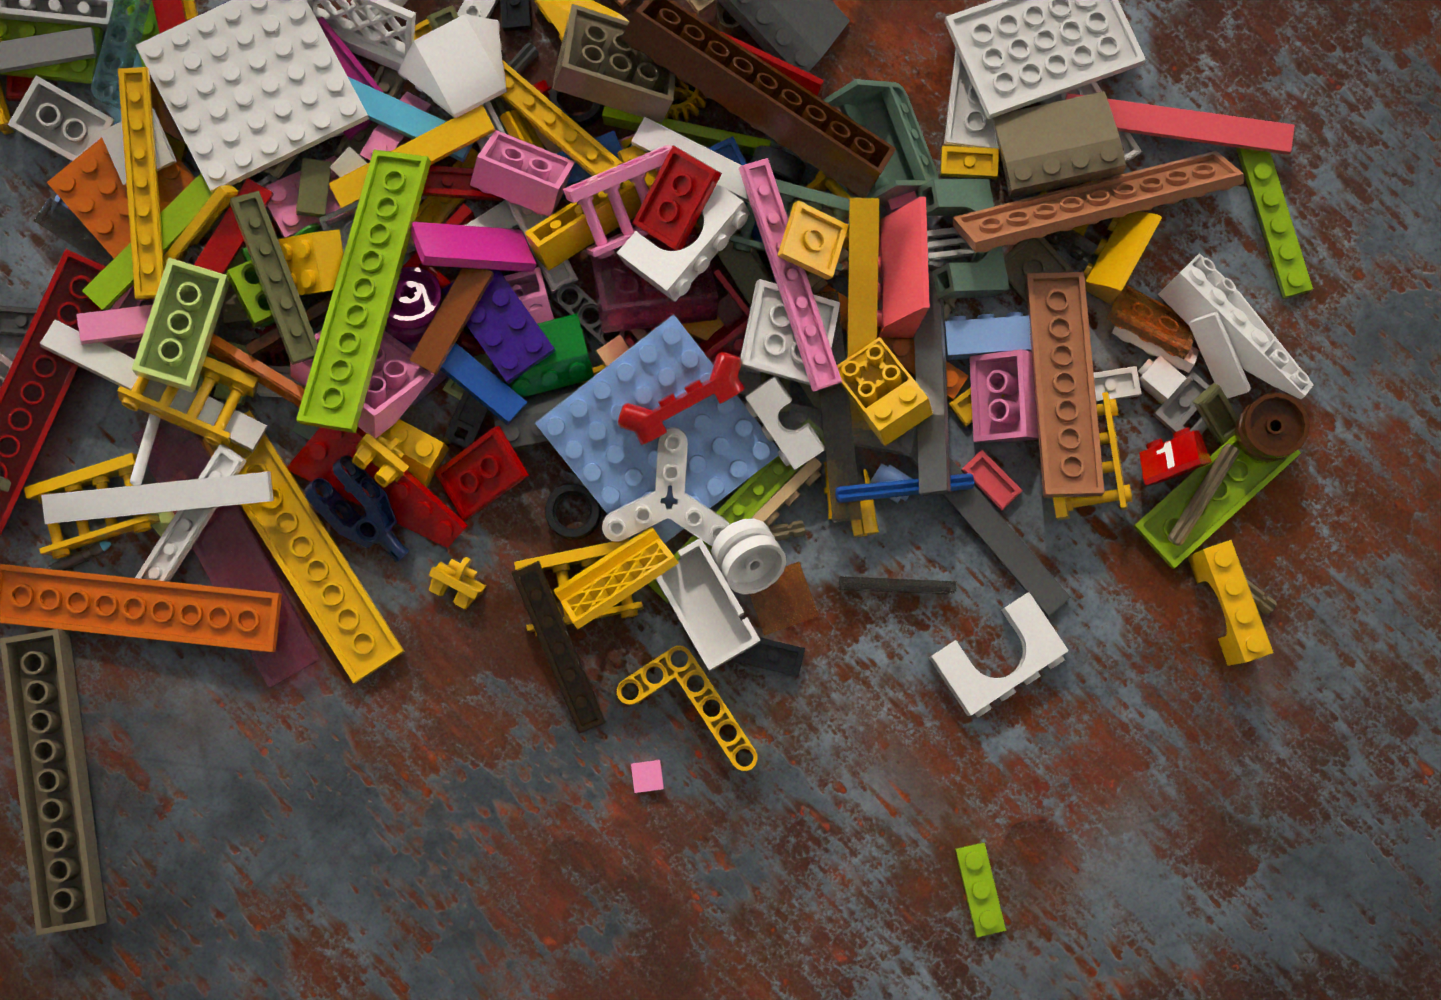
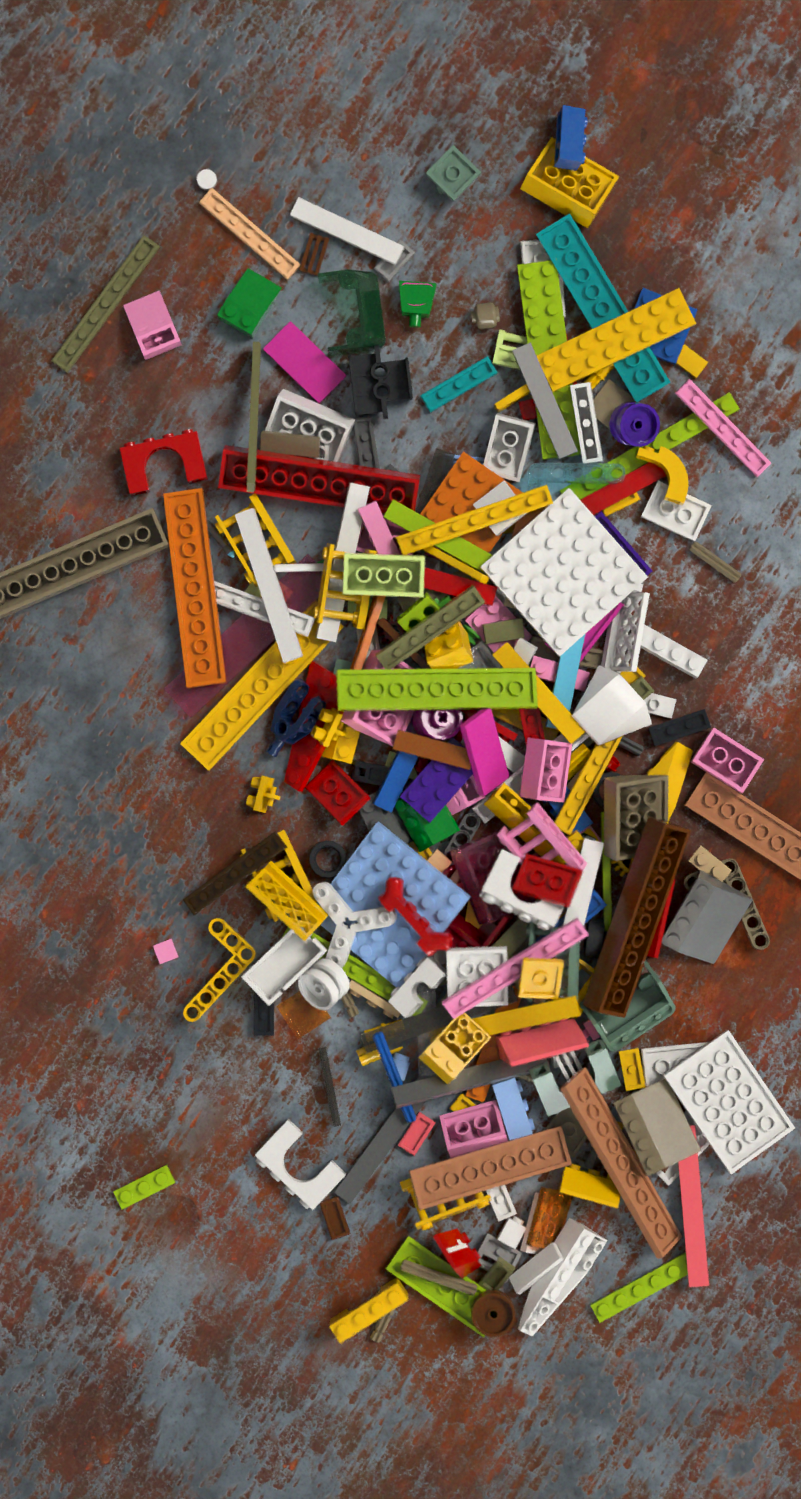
camera: 75 degrees right, 5 degrees up
none -> reddish brown tile [320,1196,351,1240]

